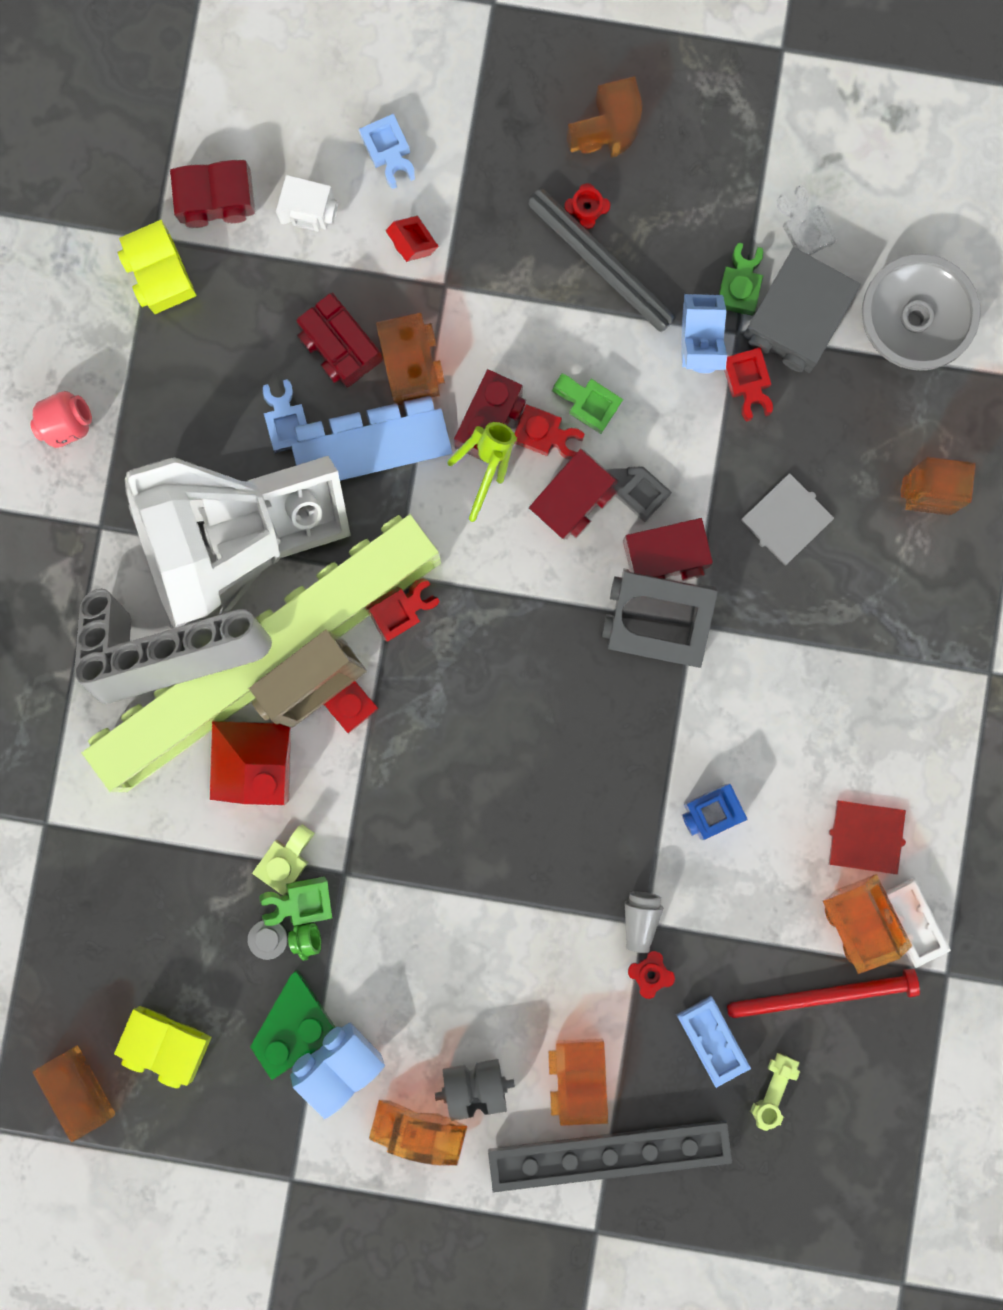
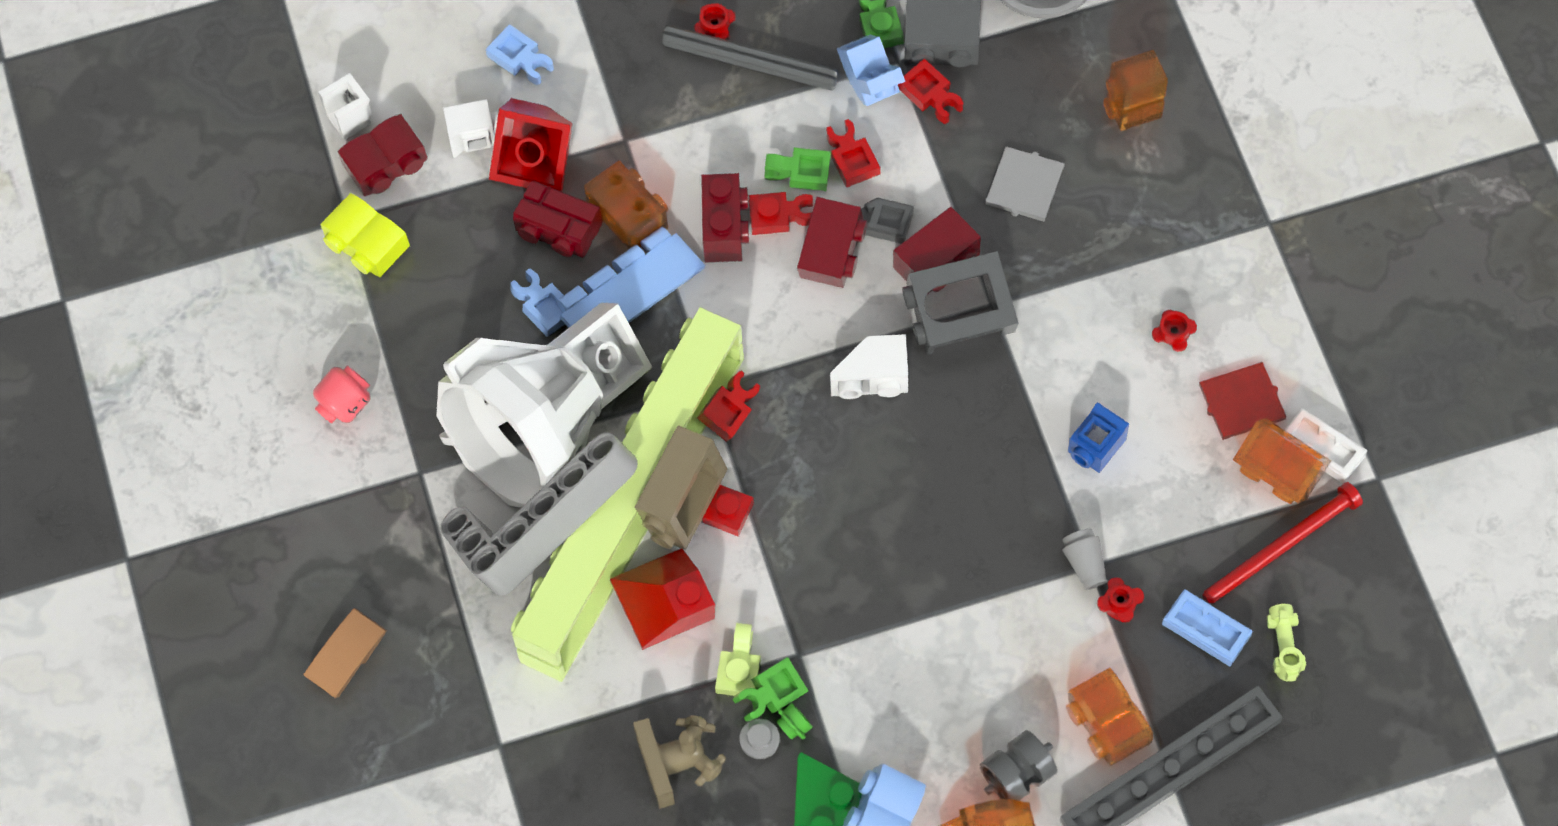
camera: 25 degrees left, 20 degrees down
red plate [385,216,439,262] -> none
lime plant [447,422,517,522] -> none
none -> white window [319,73,372,140]
none -> red slope [489,98,573,192]
none -> dark tan piece [633,715,726,809]
none -> red plate [827,119,881,188]
none -> white slope [830,334,908,399]
none -> red plate [1152,310,1197,352]

